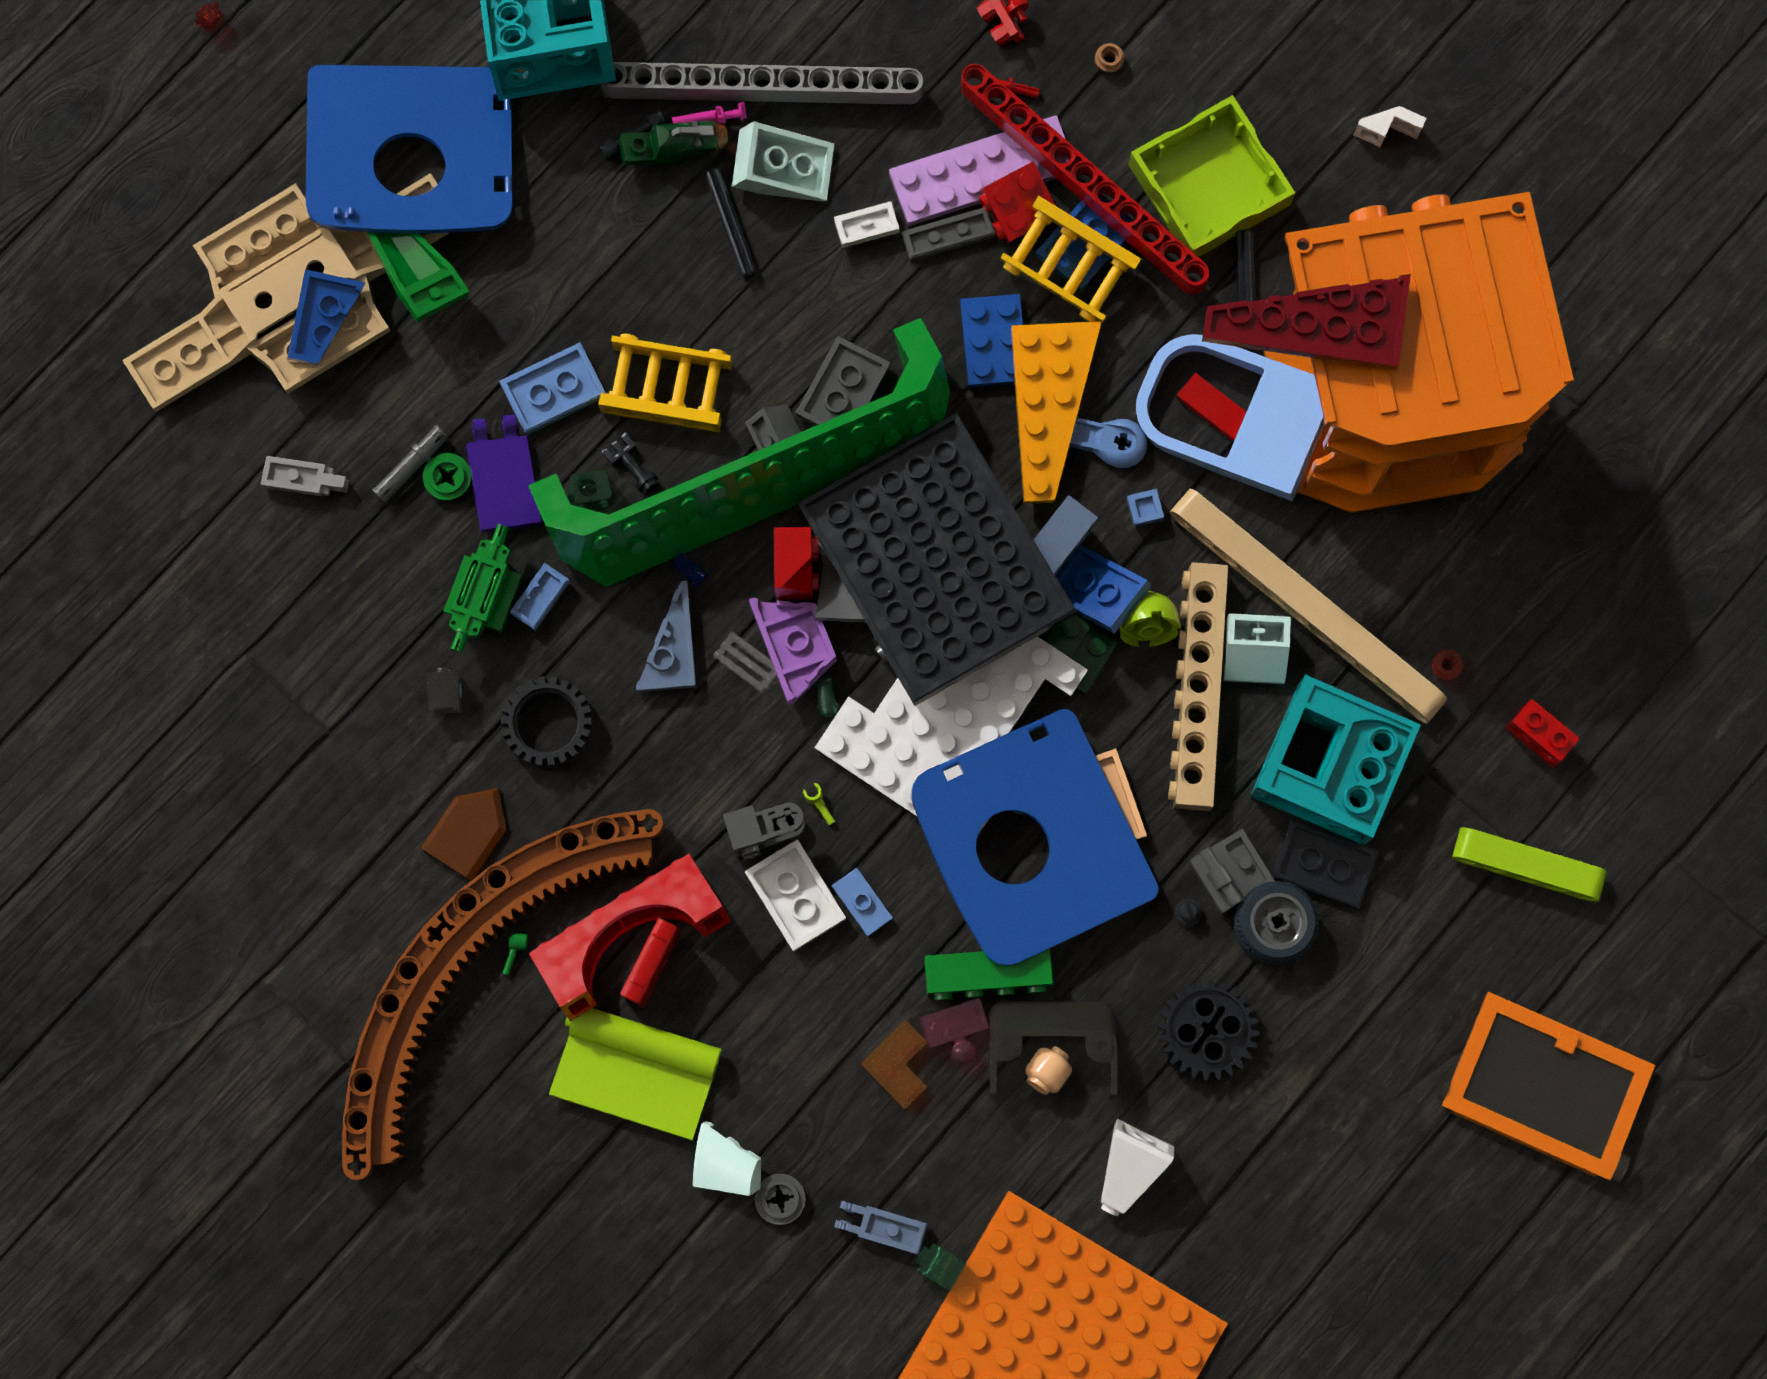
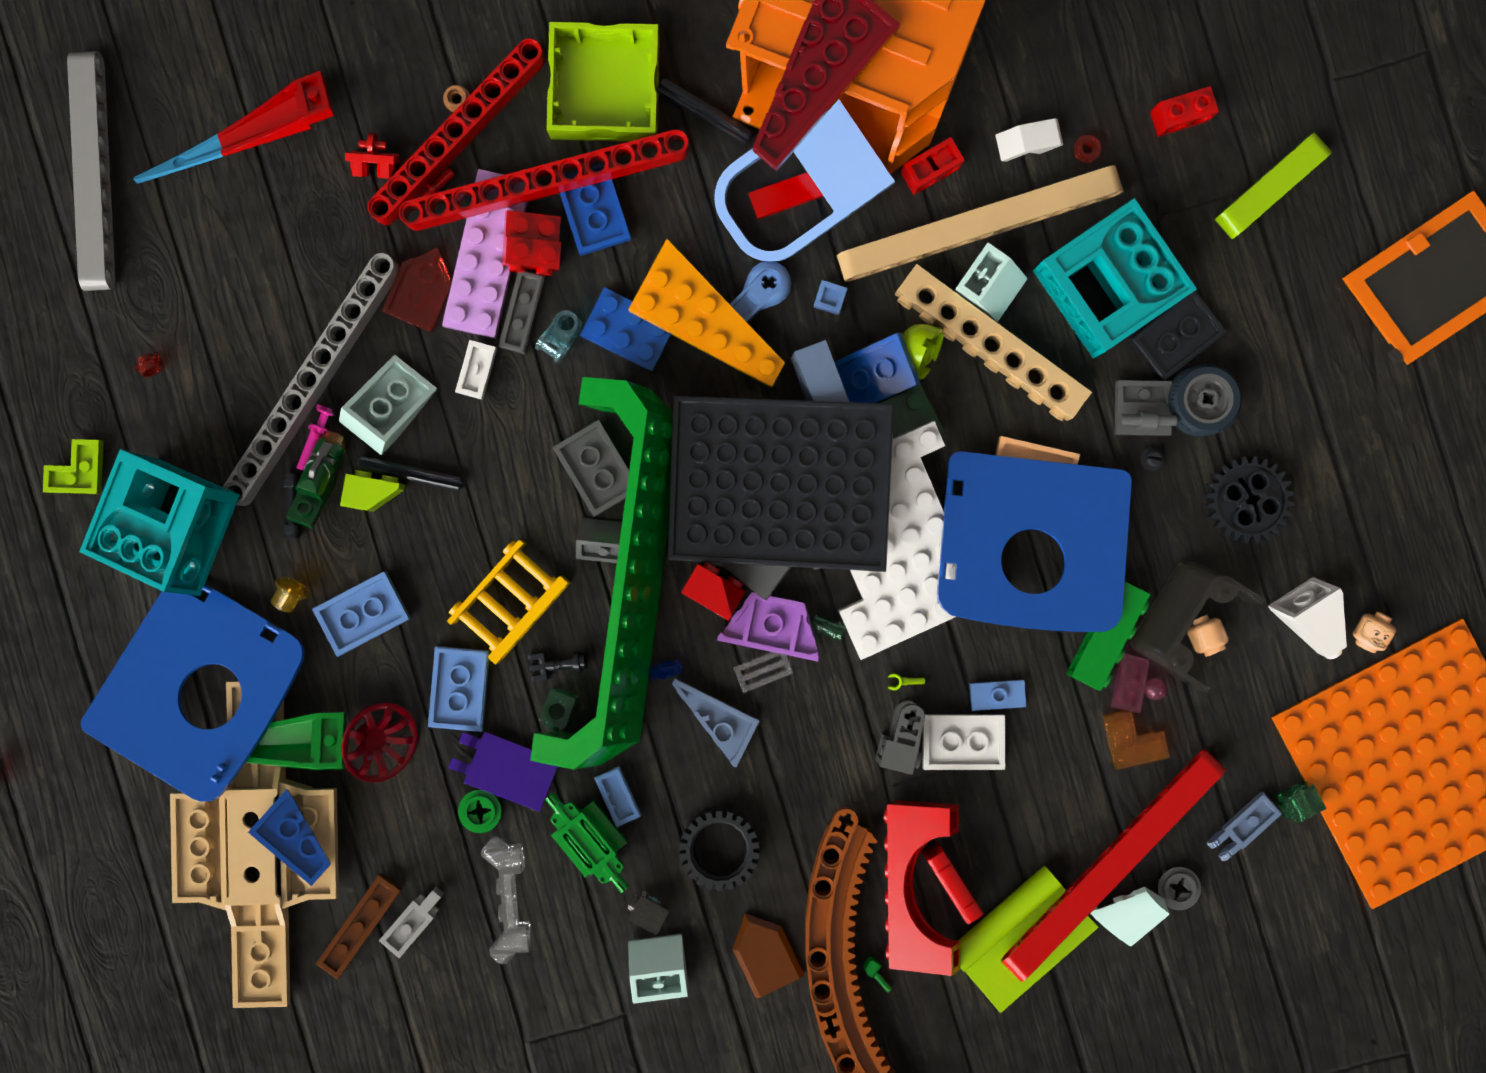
camera: 55 degrees left, 10 degrees up
dark grey pin [372,425,449,503] -> none
yellow fence [1000,196,1141,323] -> none
none -> clear yellow piece [271,577,309,612]
none -> medium blue plate [312,571,411,657]
none -> reddish brown plate [316,873,403,980]
none -> lime slope [340,470,406,512]
none -> dark red wheel [341,702,418,783]
none -> red beam [367,38,545,225]
none -> clear red tile [382,248,452,333]
none -> clear plate [481,836,531,964]
none -> clear light blue piece [535,310,582,364]
none -> light aqua slope [628,933,689,1004]
none -> red brick [900,137,965,195]
none -> white slope [996,118,1063,162]
none -> red beam [1001,749,1226,982]
none -> light nougat head [1353,611,1396,653]

